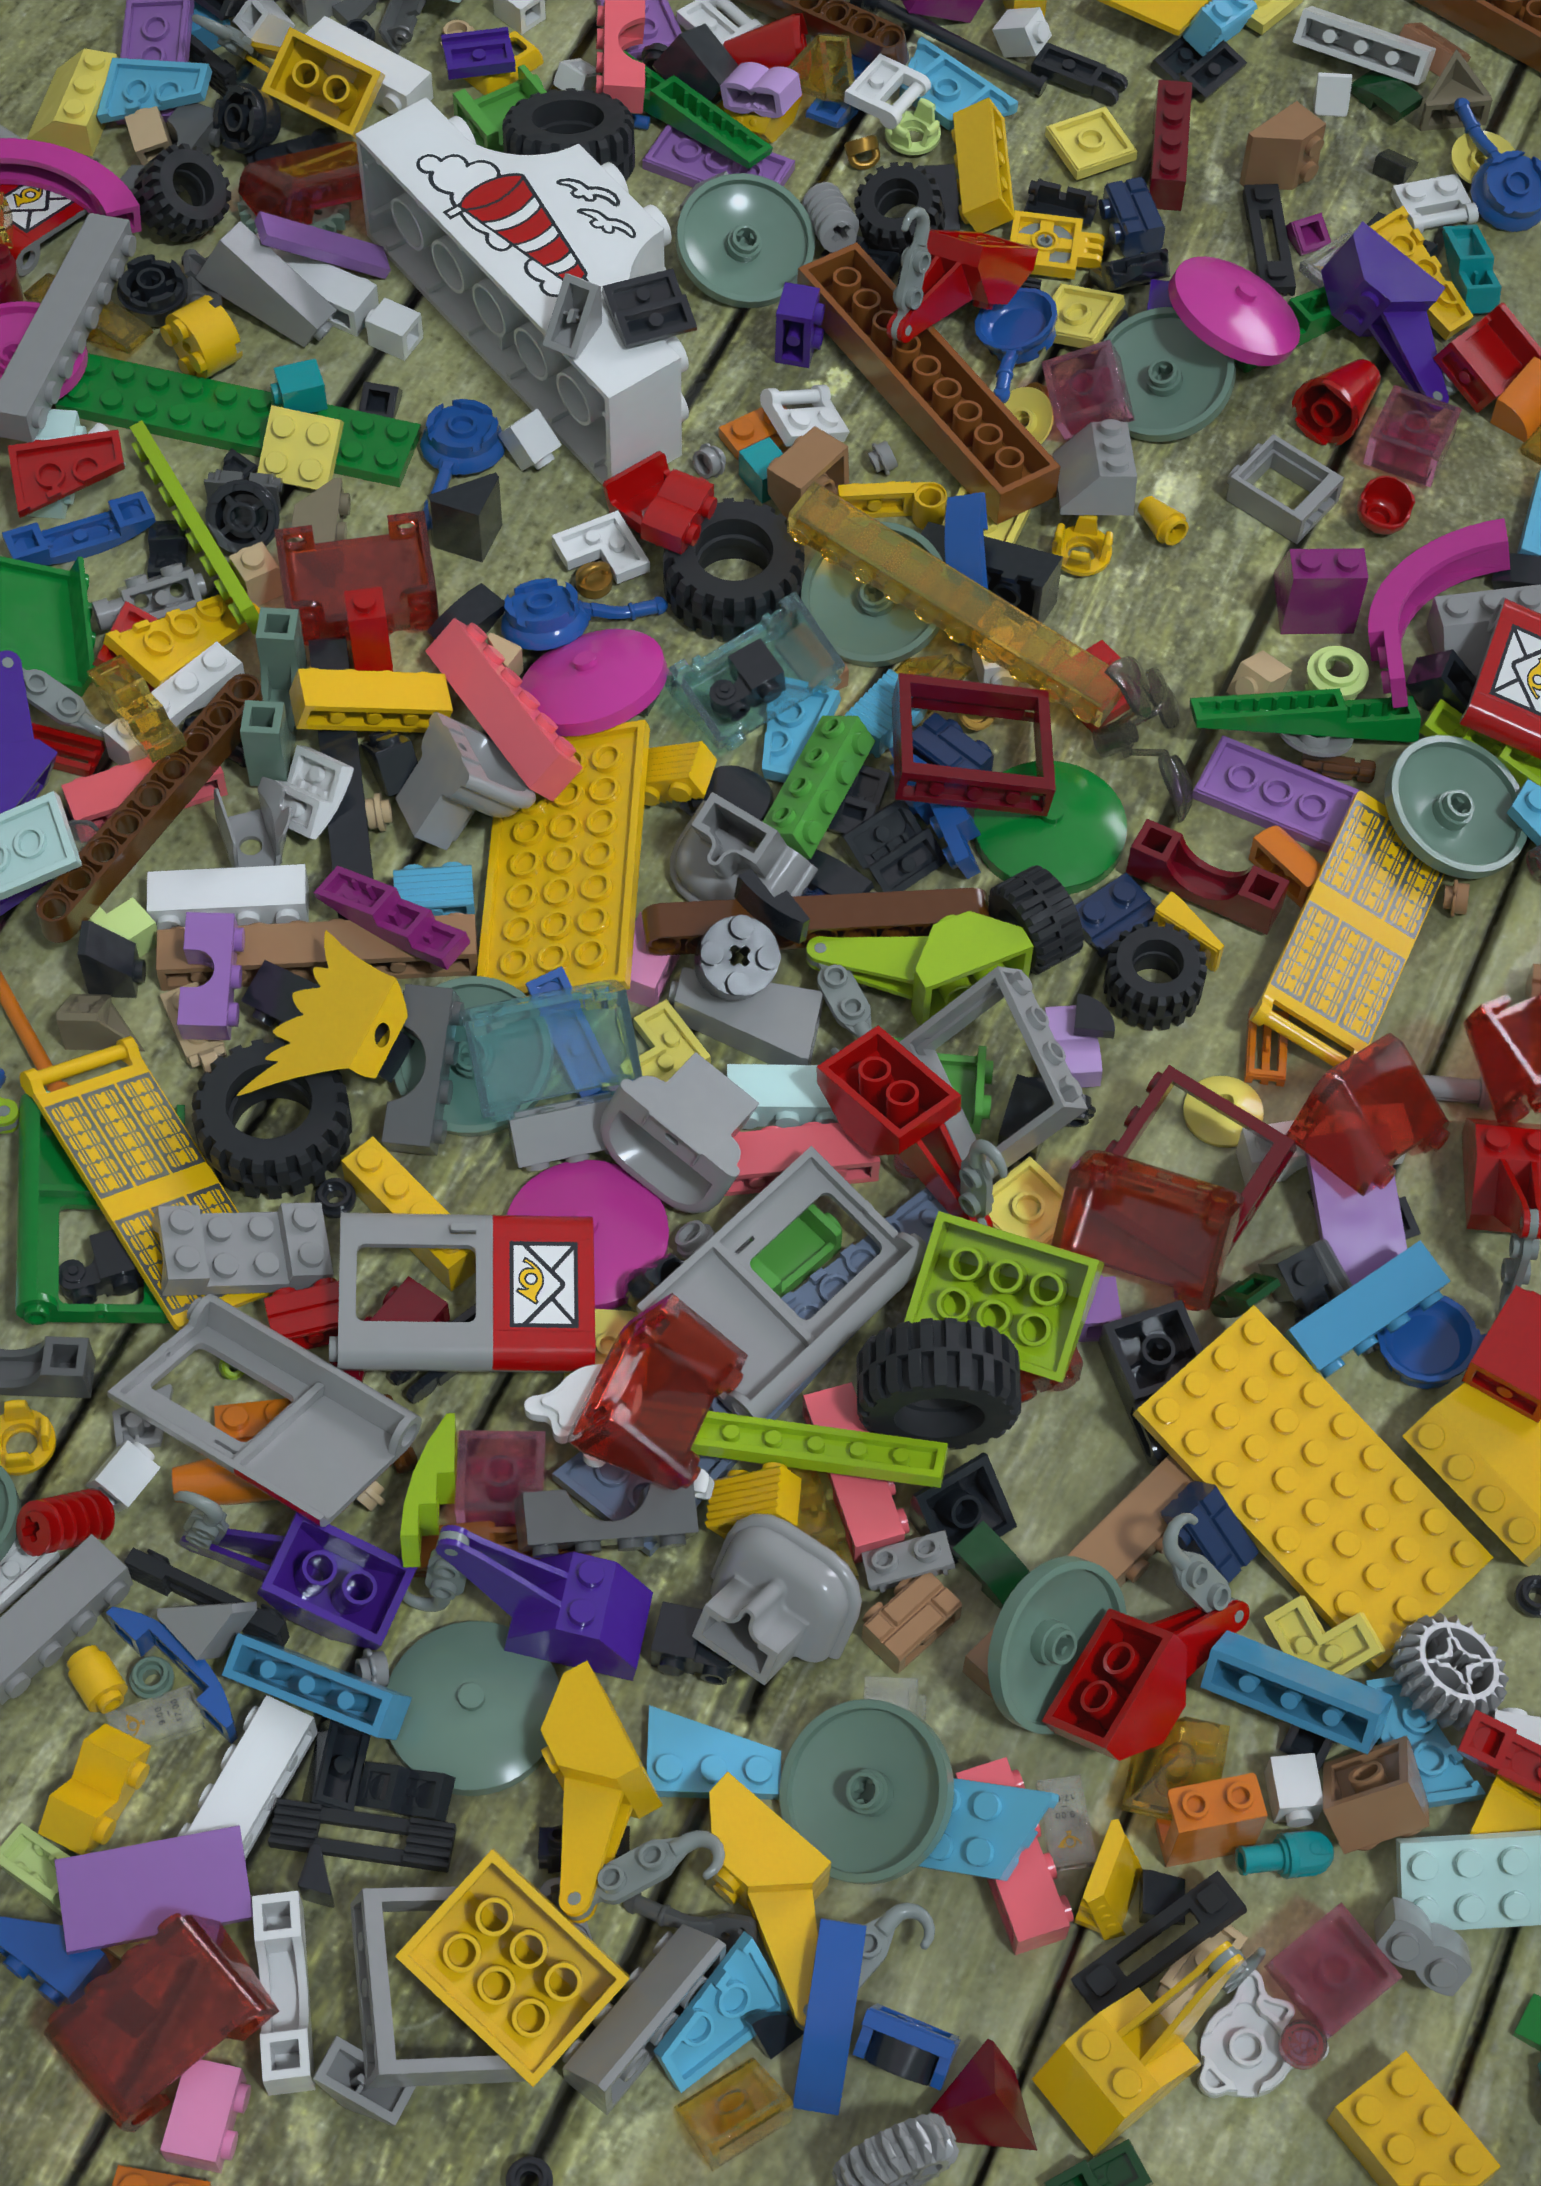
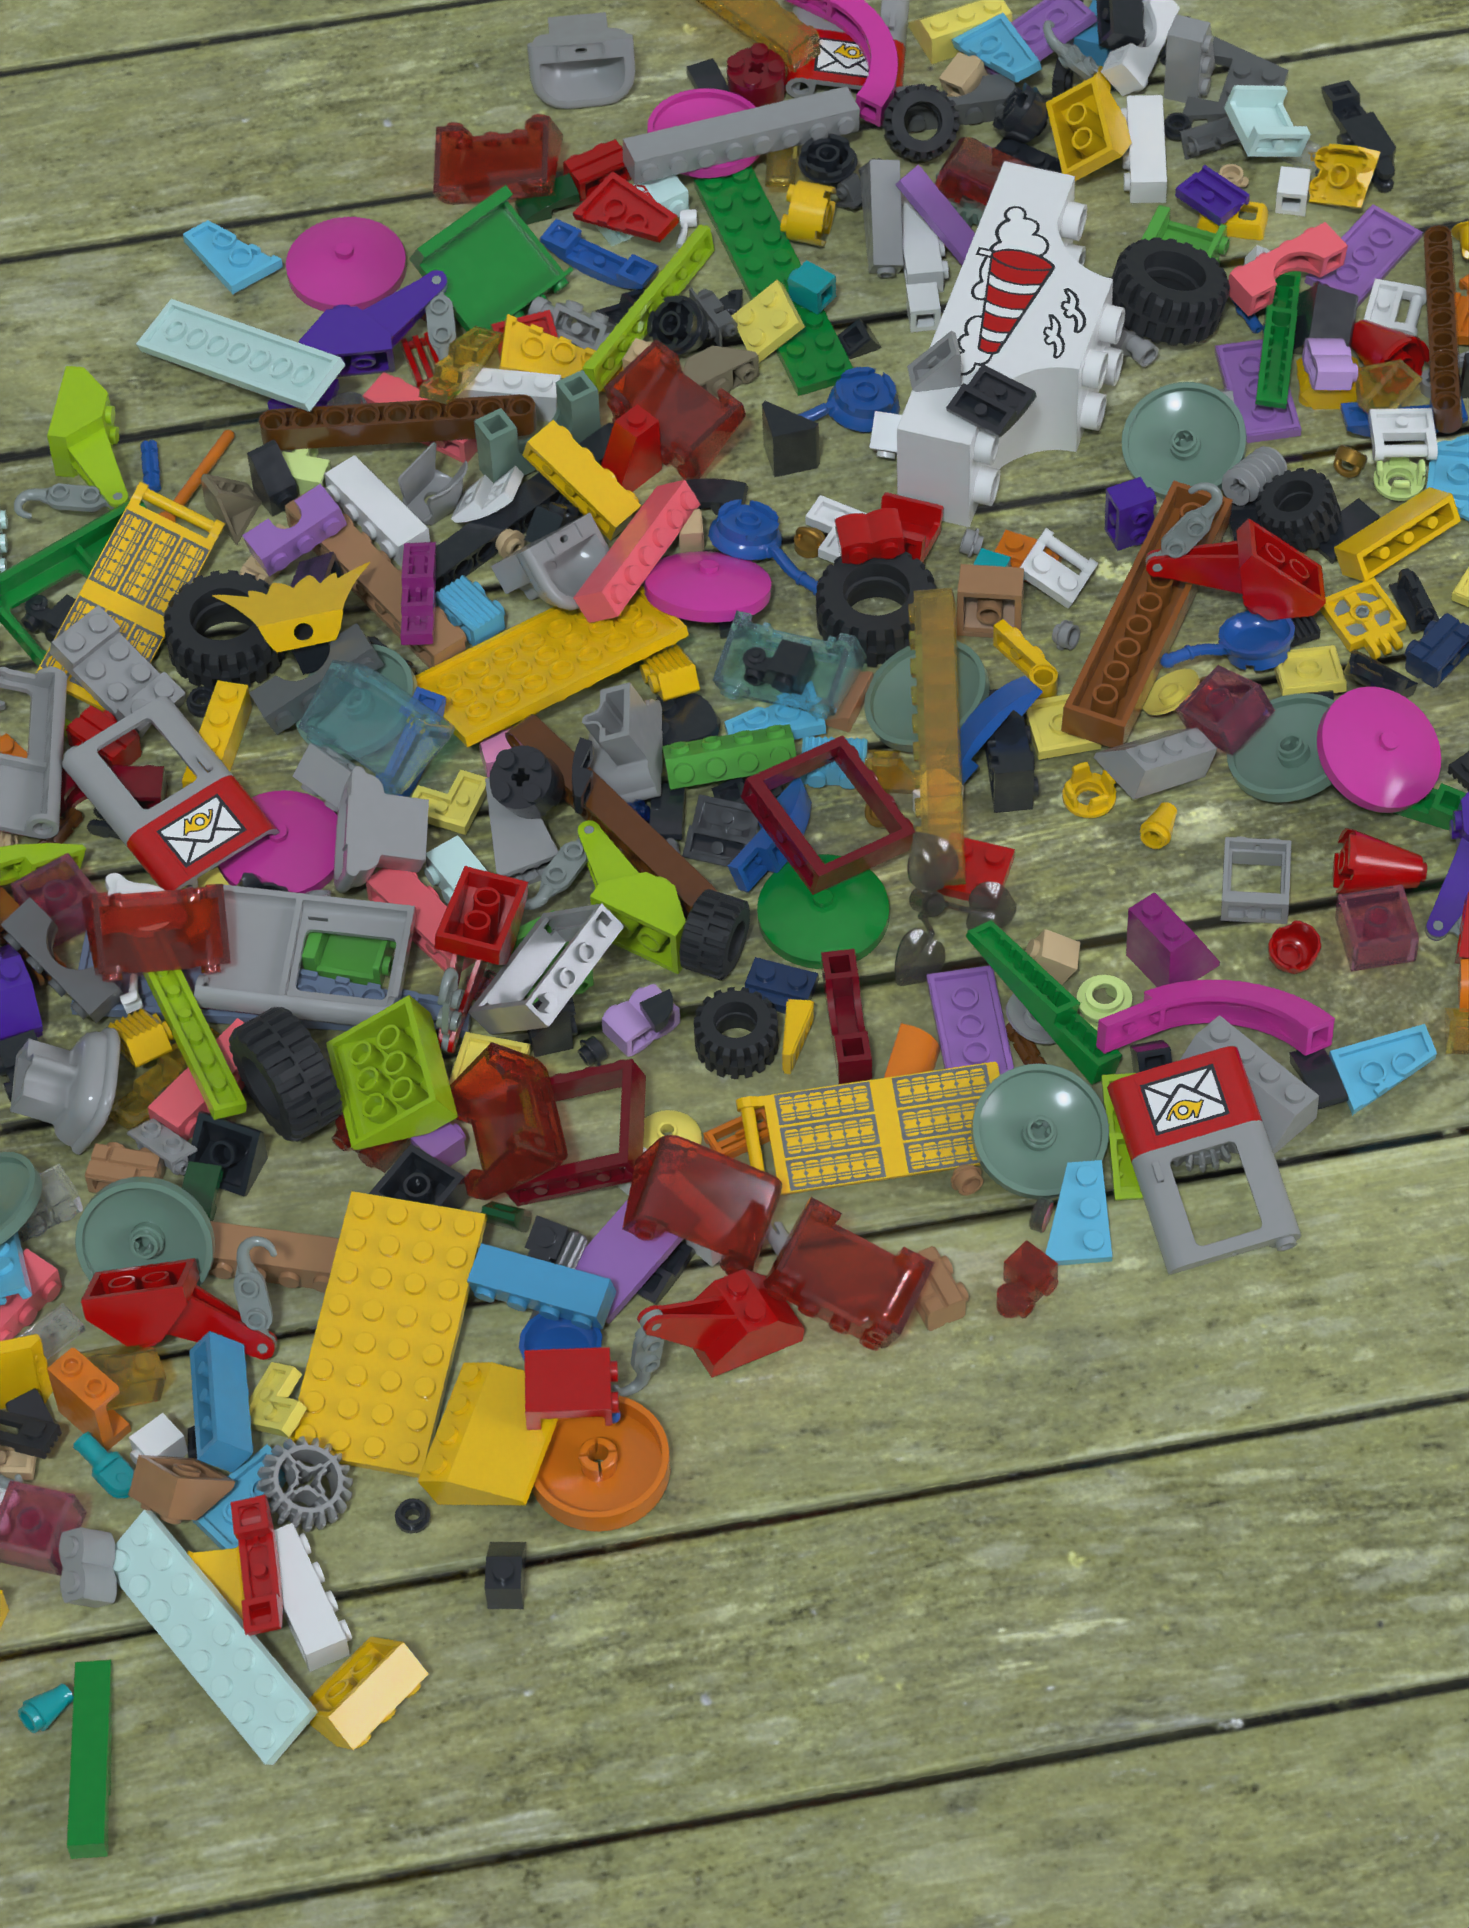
camera: 60 degrees right, 5 degrees down
dark blue brick [912,712,994,771] -> none
dark blue brick [1161,1481,1258,1583] -> none

